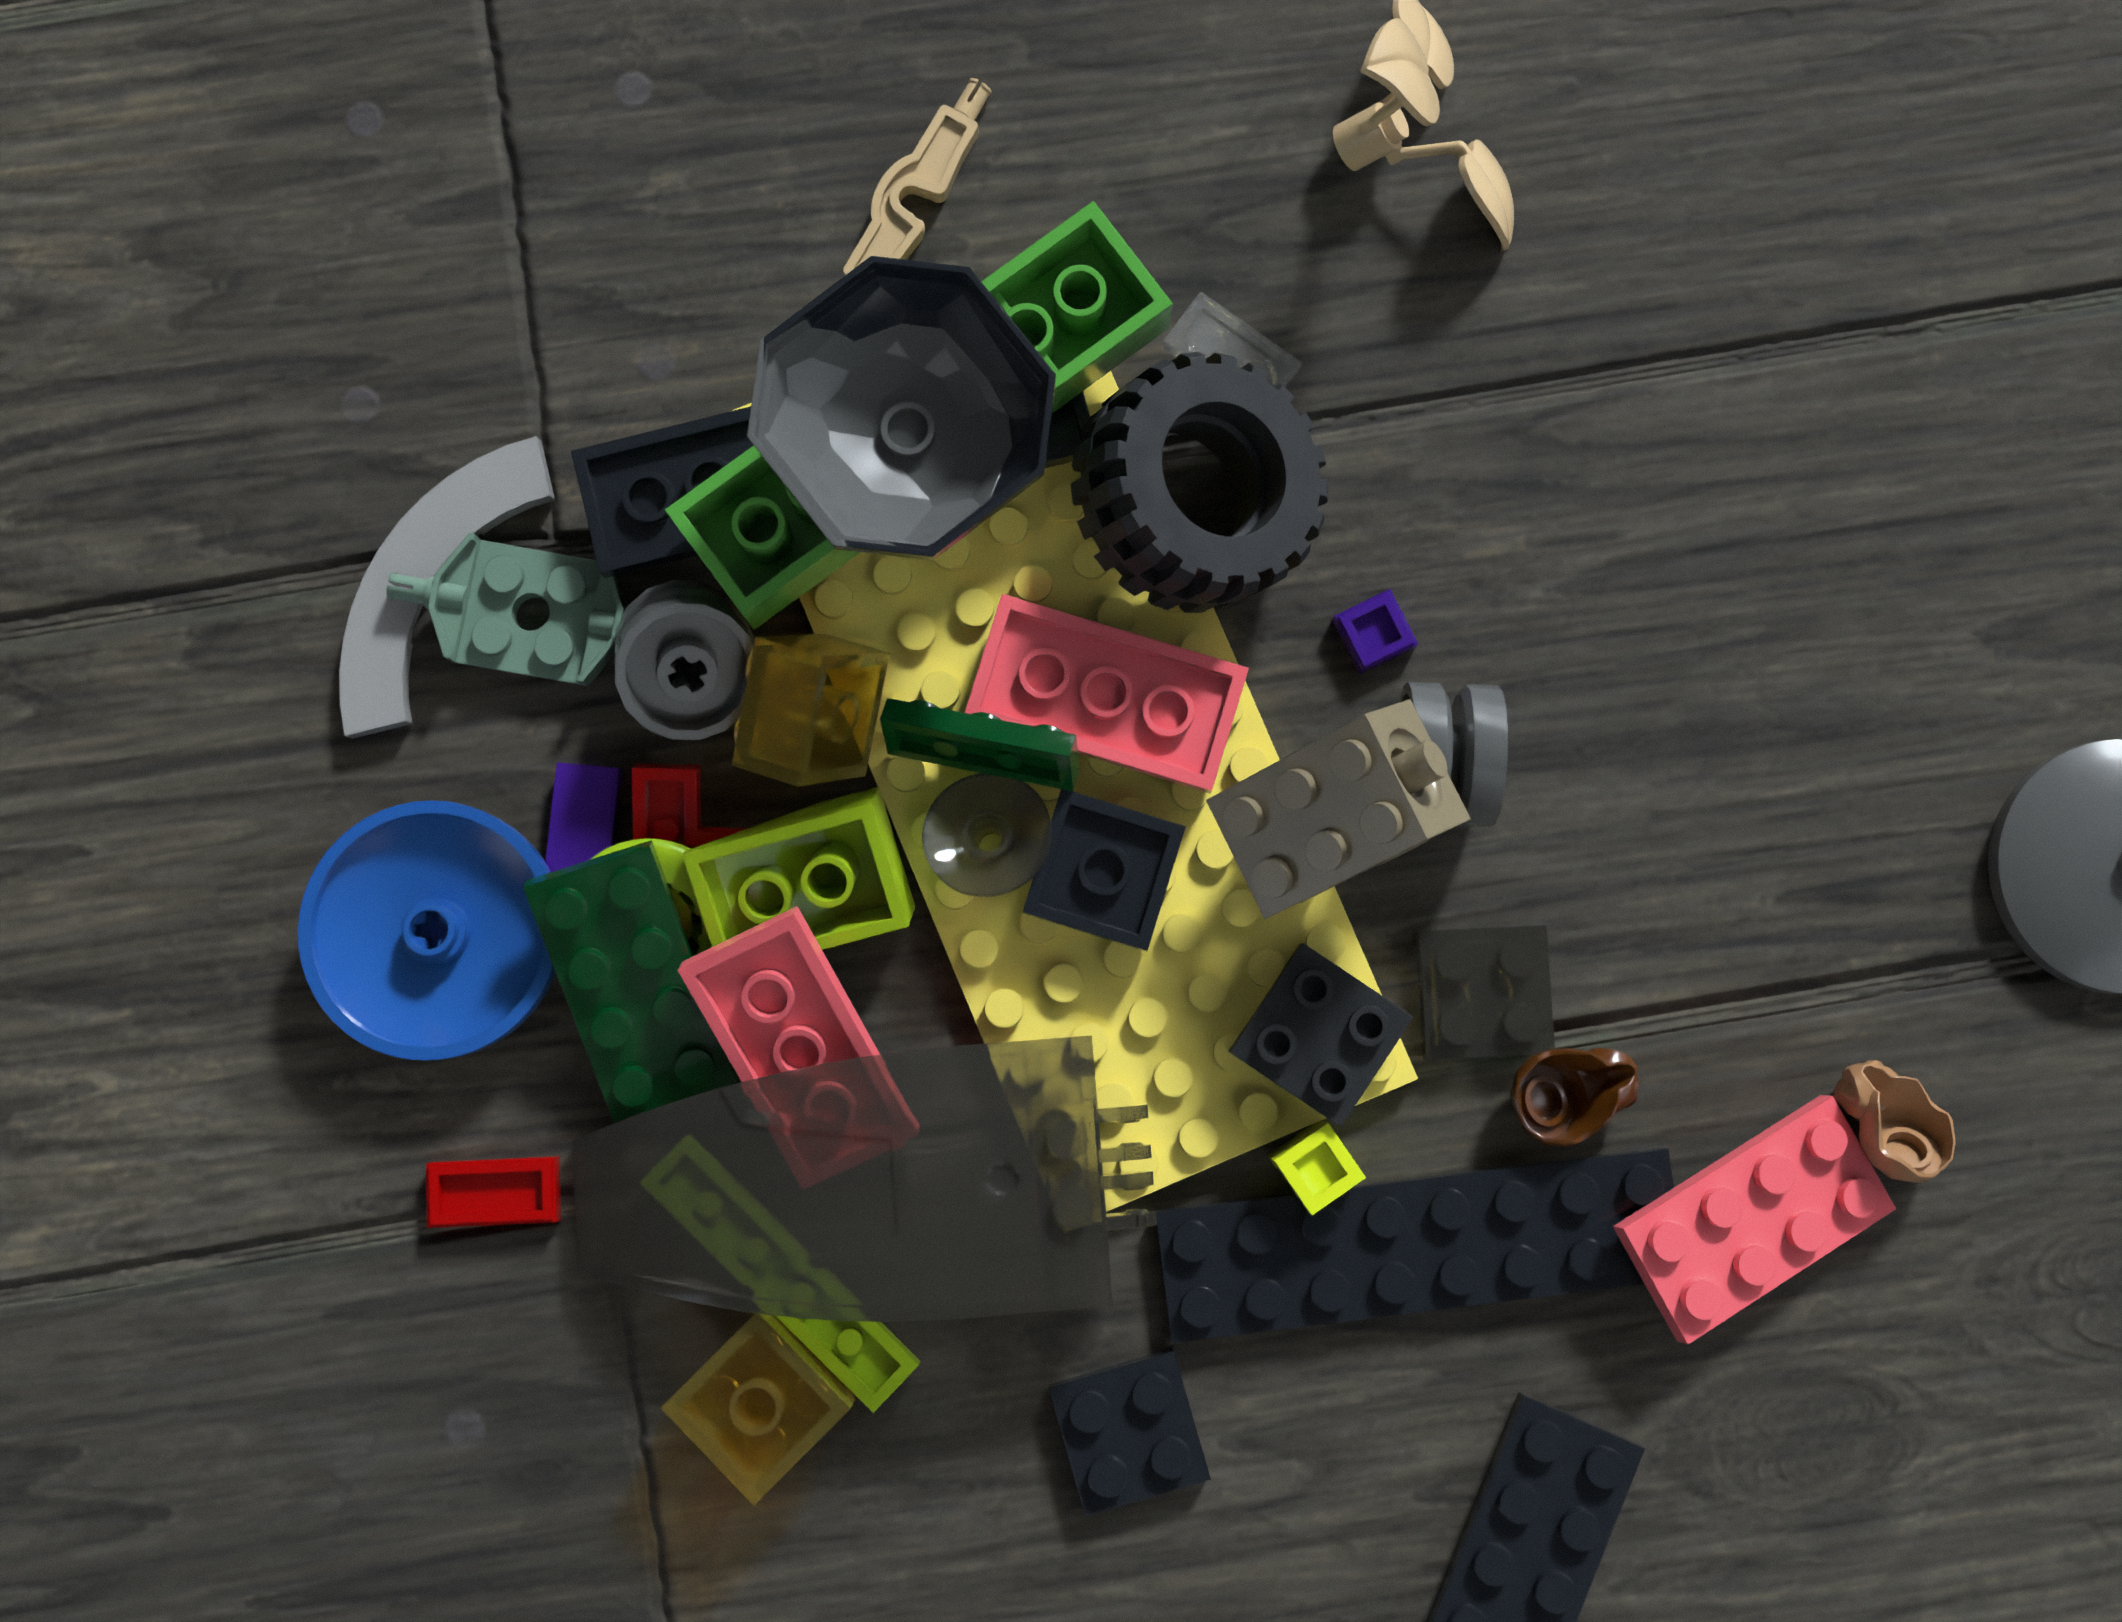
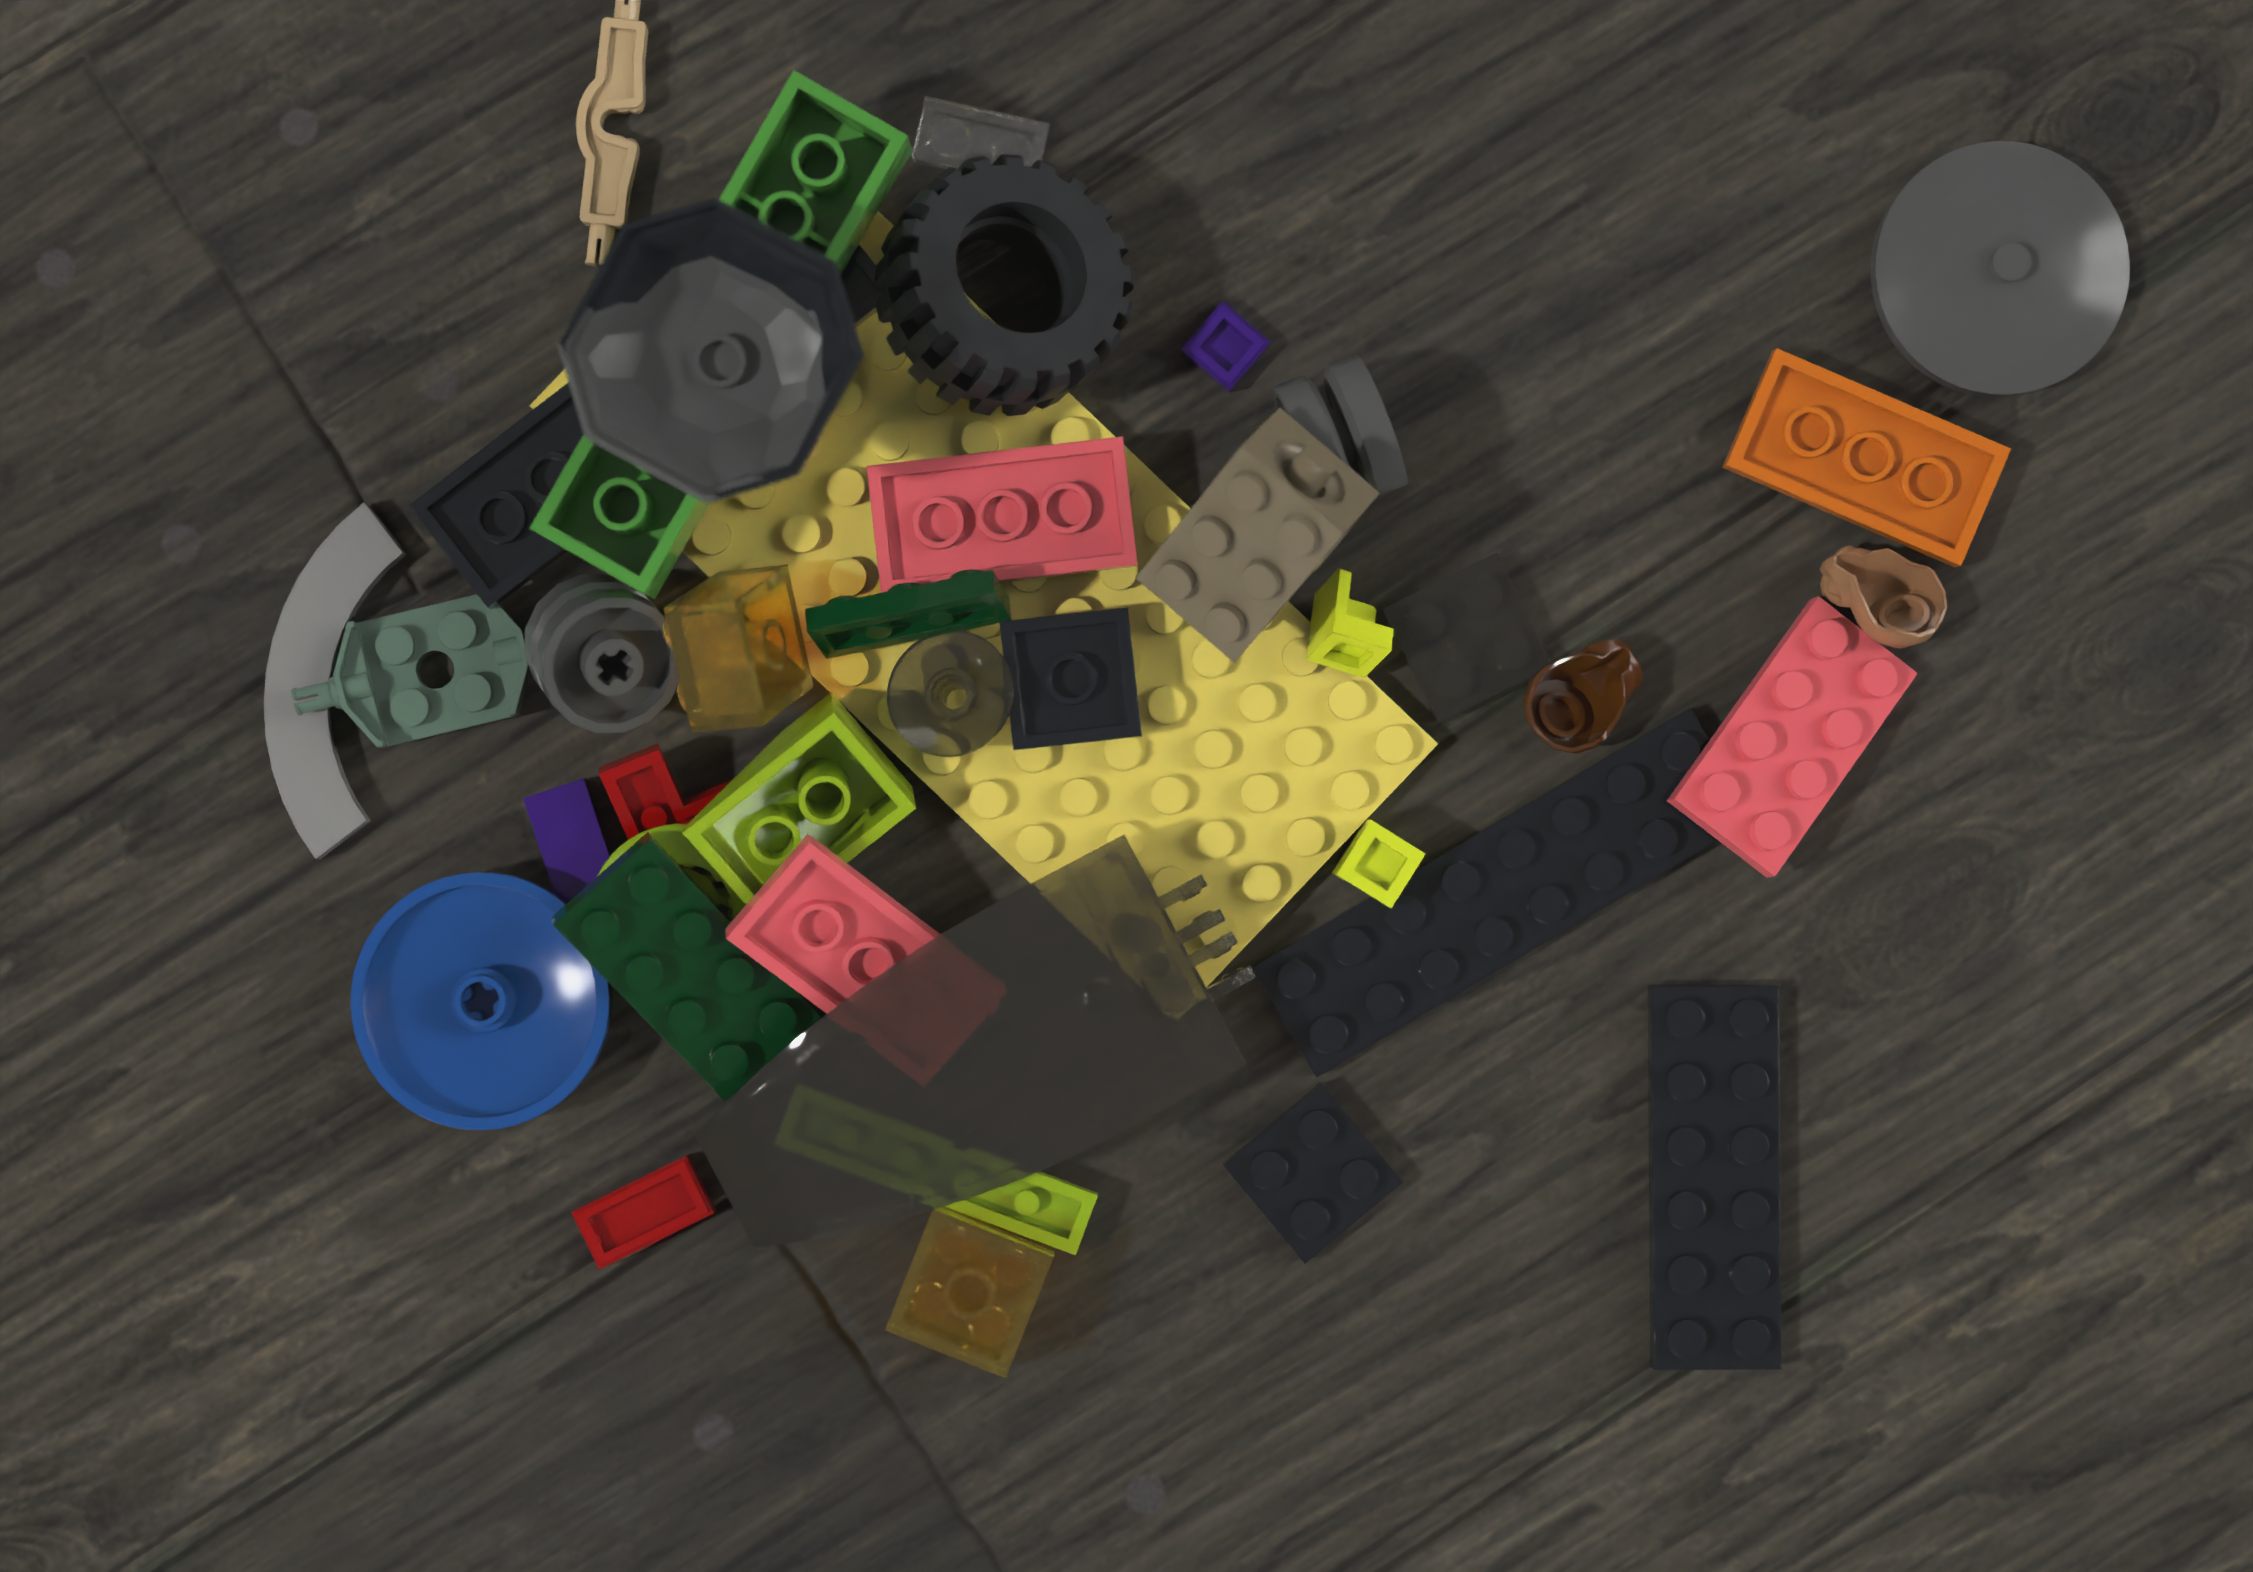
camera: 25 degrees left, 5 degrees up
black brick [1229,943,1414,1127] -> none
none -> neon yellow panel [1306,568,1394,678]
none -> orange plate [1722,348,2011,568]

